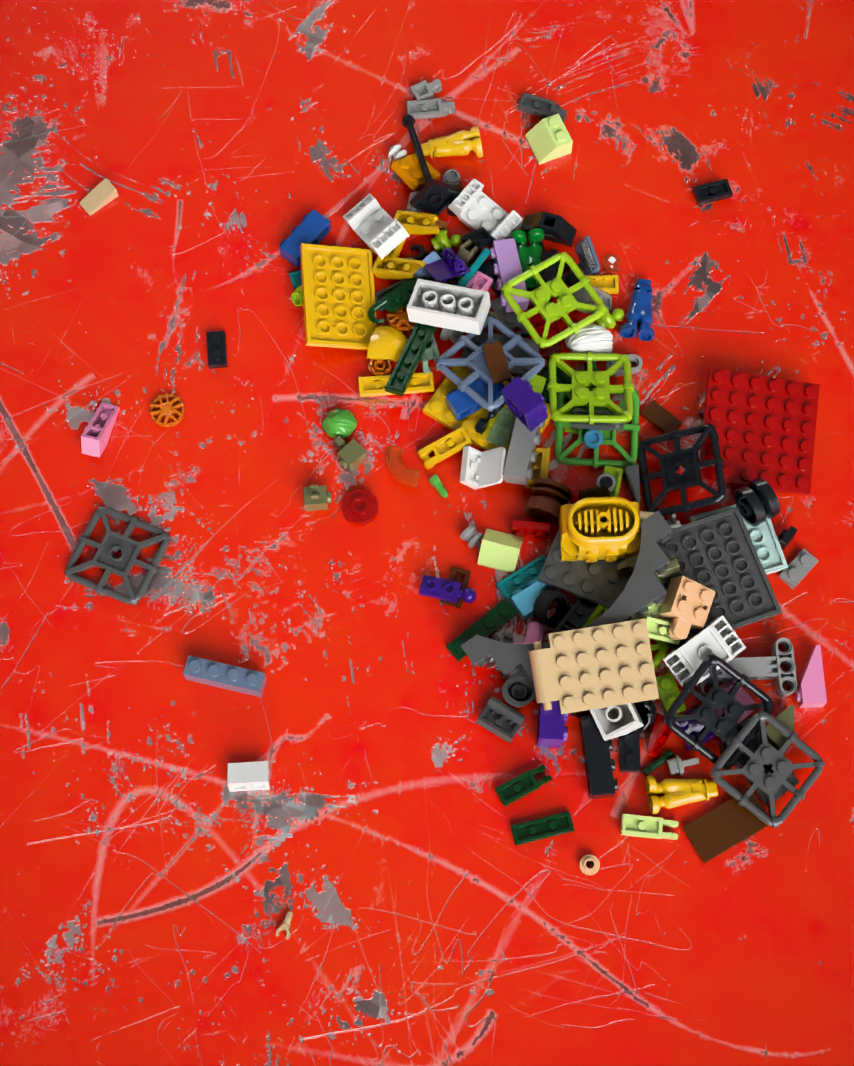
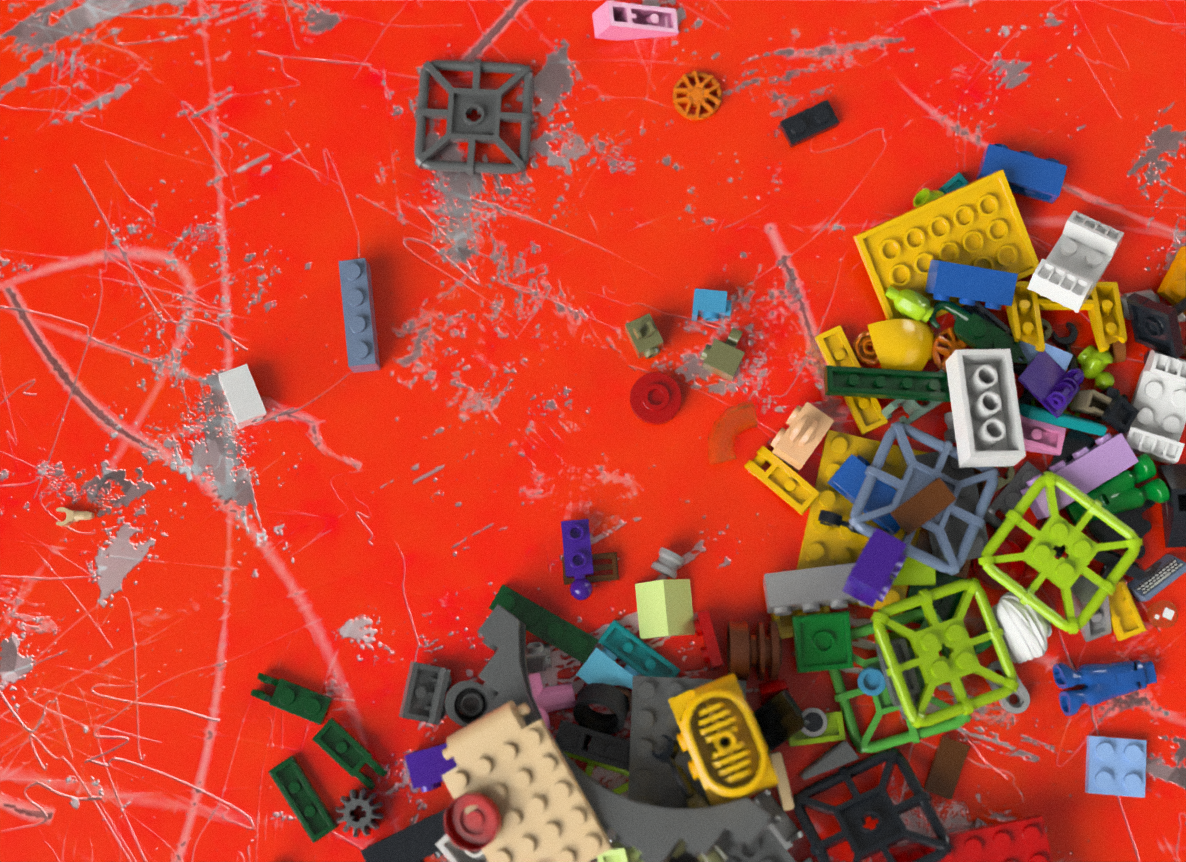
camera: 75 degrees right, 10 degrees up
bright green hair [321,408,357,439] -> none
bright green piece [429,474,449,499] -> none
white bracket [460,446,506,490] -> none
clear light blue slope [486,408,516,447] -> none
lime animal [594,307,625,329] -> none
none -> dark green hinge [250,672,333,725]
none -> dark grey gear [336,788,384,837]
none -> red piece [444,792,501,851]
none -> black piece [650,735,696,799]
none -> dark azure brick [691,288,732,322]
none -> light nougat brick [770,402,835,473]
none -> green tile [792,611,854,673]
none -> lime plant [885,286,934,323]
none -> blue brick [925,260,1018,310]
none -> light blue plate [1085,736,1147,798]

